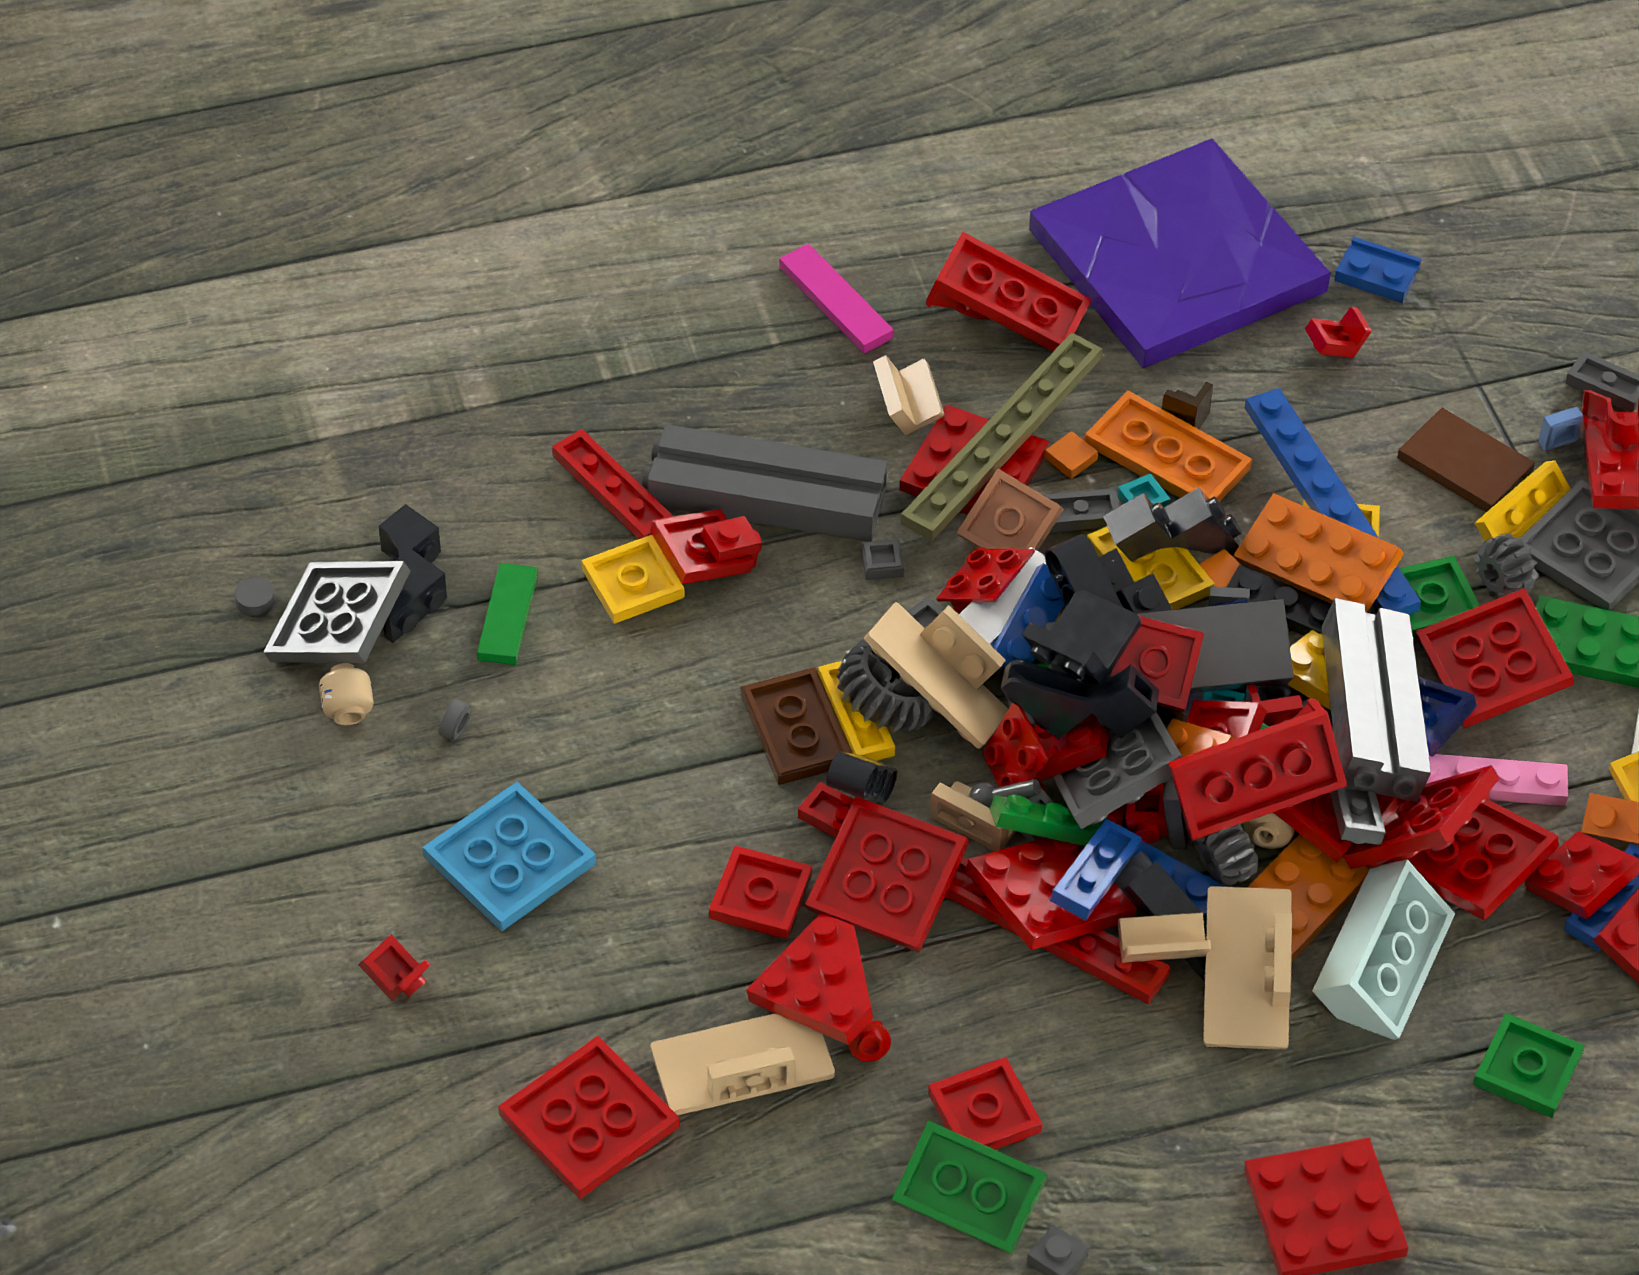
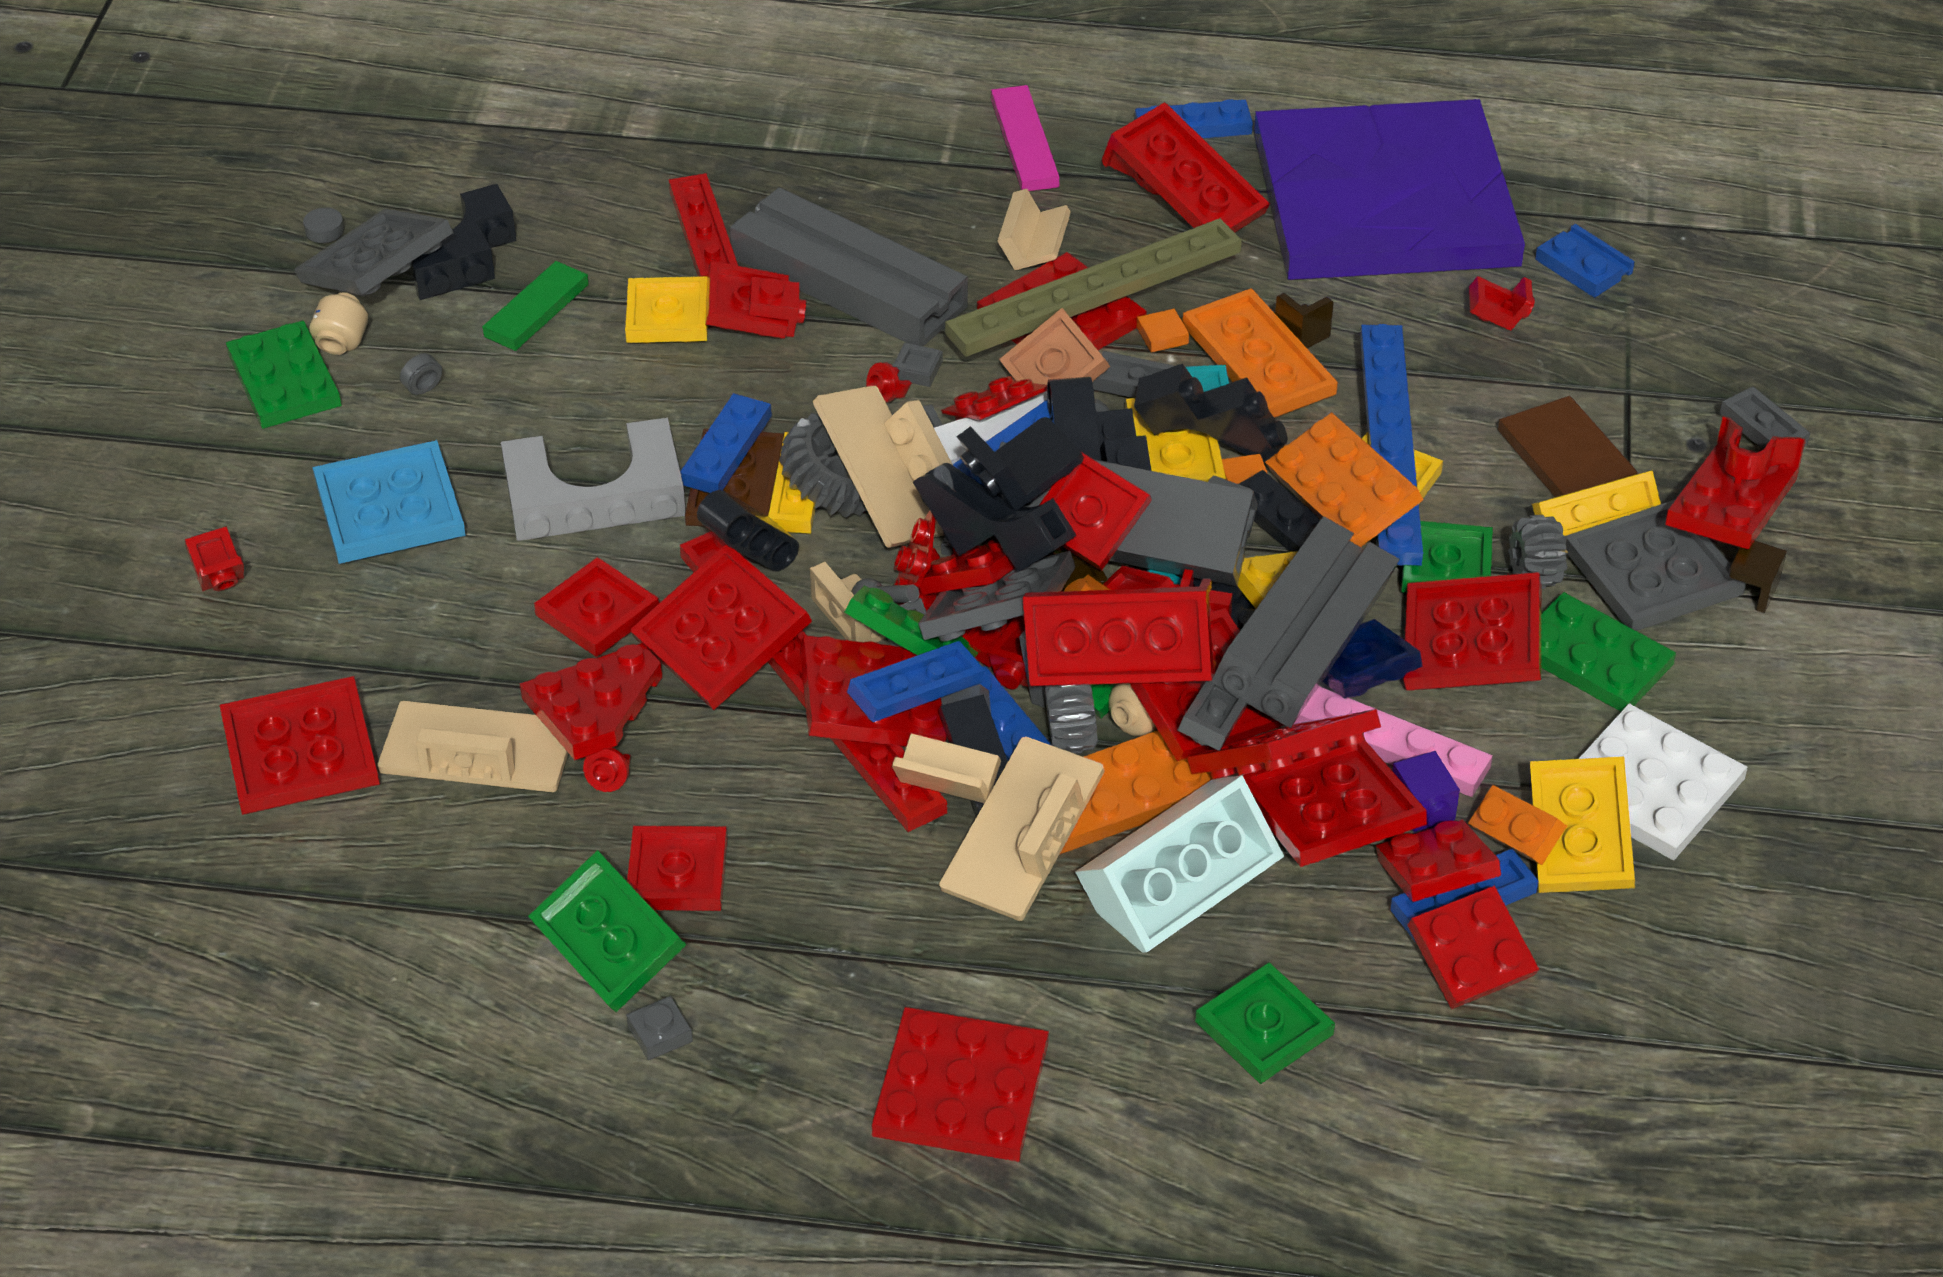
camera: 25 degrees right, 5 degrees down
medium blue tile [1538,406,1583,451] -> none
none -> green plate [226,320,342,429]
none -> light grey arch [501,417,685,541]
none -> blue plate [680,393,772,493]
none -> red plate [866,362,912,403]
none -> blue plate [1134,99,1253,138]
none -> dark purple brick [1393,751,1460,832]

